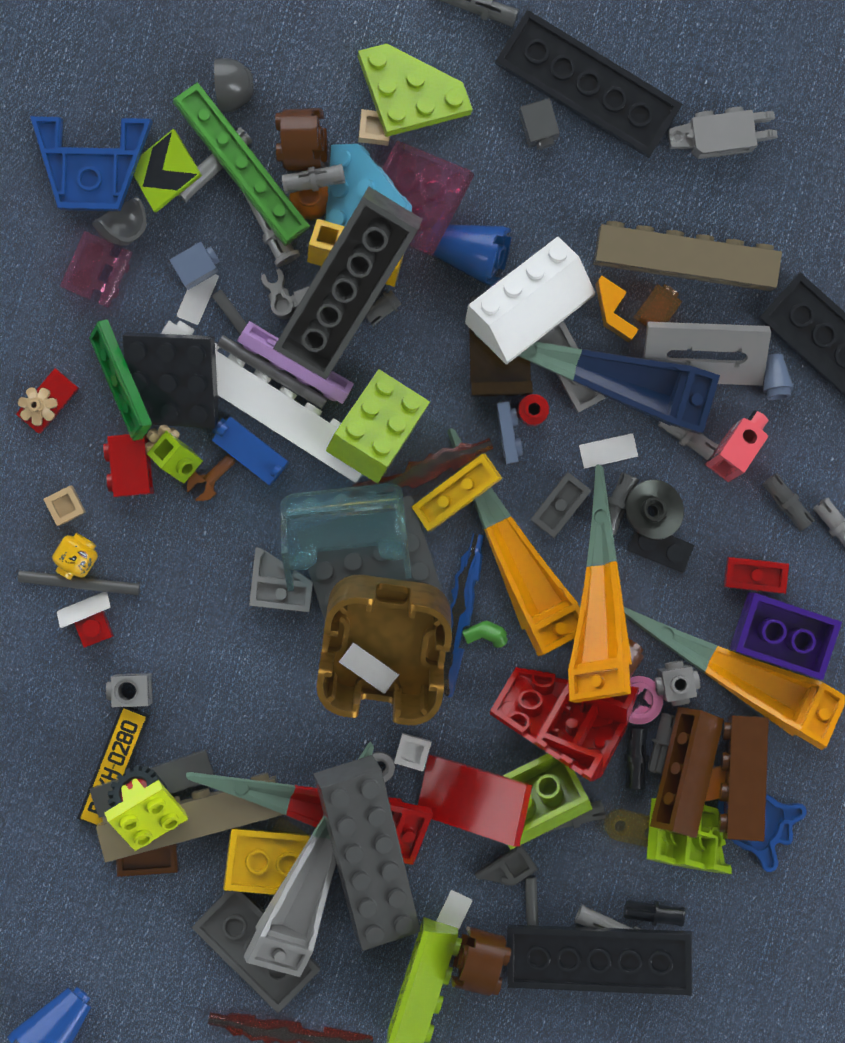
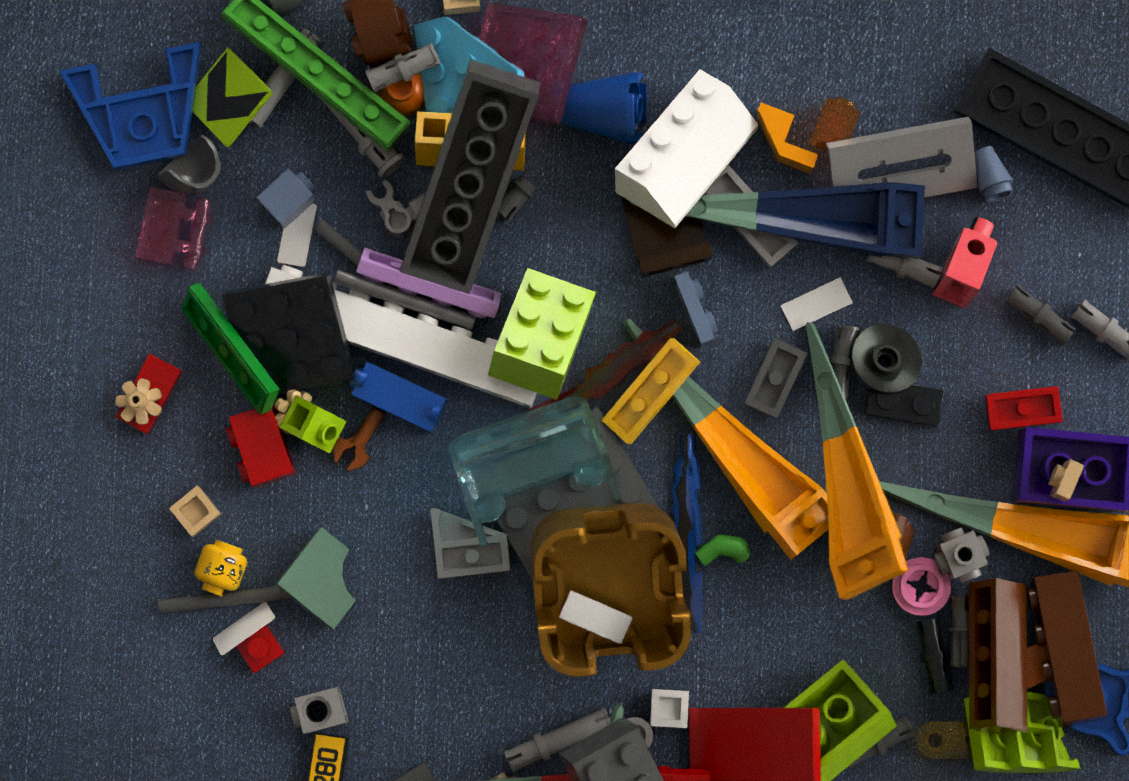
camera: 15 degrees left, 5 degrees down
red wedge [490,667,639,782] -> none
red brick [517,394,549,426] -> none
dark tan brick [593,221,782,292] -> none
none -> sand green tile [275,527,355,630]
none -> light grey pin [504,707,610,773]
none -> tan plate [1049,459,1085,501]

